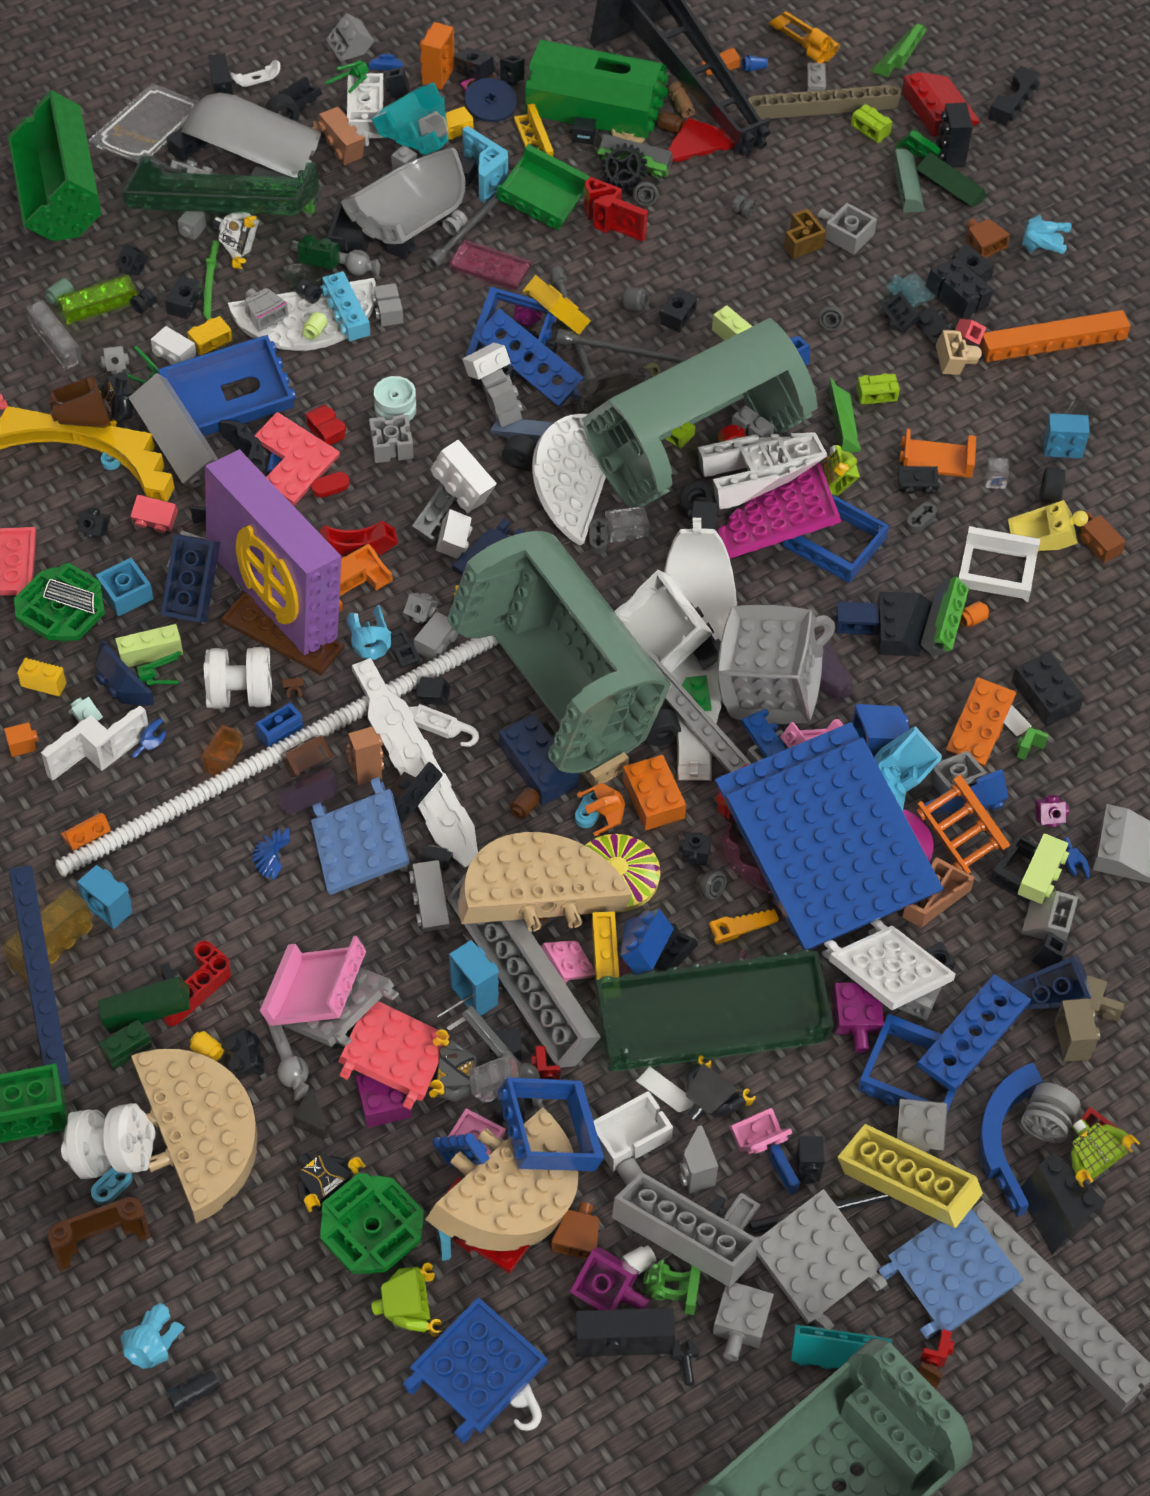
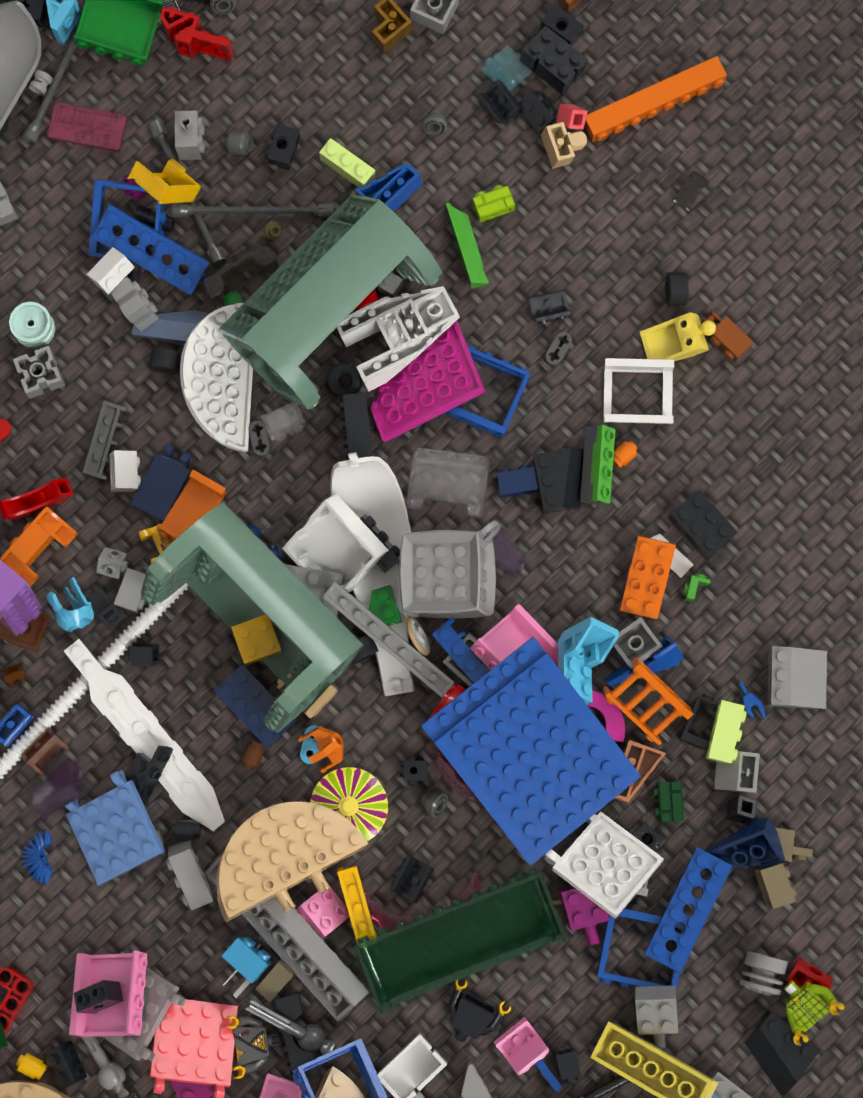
camera: 10 degrees left, 25 degrees up
nougat wedge [345,726,385,786] -> none
white plate [409,704,479,747] -> none
white piece [430,440,497,513] -> none
clear brick [469,1055,522,1103] -> none
red bracket [531,1046,561,1080] -> none
blue wedge [621,909,674,975] -> none
orange brick [622,755,686,831] -> none
white sticker [636,1066,694,1112] -> none
light orange piece [708,908,779,945] -> none
lime torso [821,445,860,496] -> none
blue slope [852,704,910,757] -> none
orange panel [899,429,976,478] -> none
blue arch [979,1063,1043,1217] -> none
clear brick [985,458,1009,489] -> none
magenta brick [1035,795,1069,827] -> none
dark azure brick [1043,413,1090,458] -> none
none -> black brick [74,980,123,1014]
none -> light grey brick [175,111,205,160]
none -> yellow brick [231,615,282,666]
none -> dark tan tile [256,960,295,1002]
none -> clear windscreen [406,448,489,517]
none -> wheel [406,617,430,656]
none -> dark green brick [653,781,684,822]

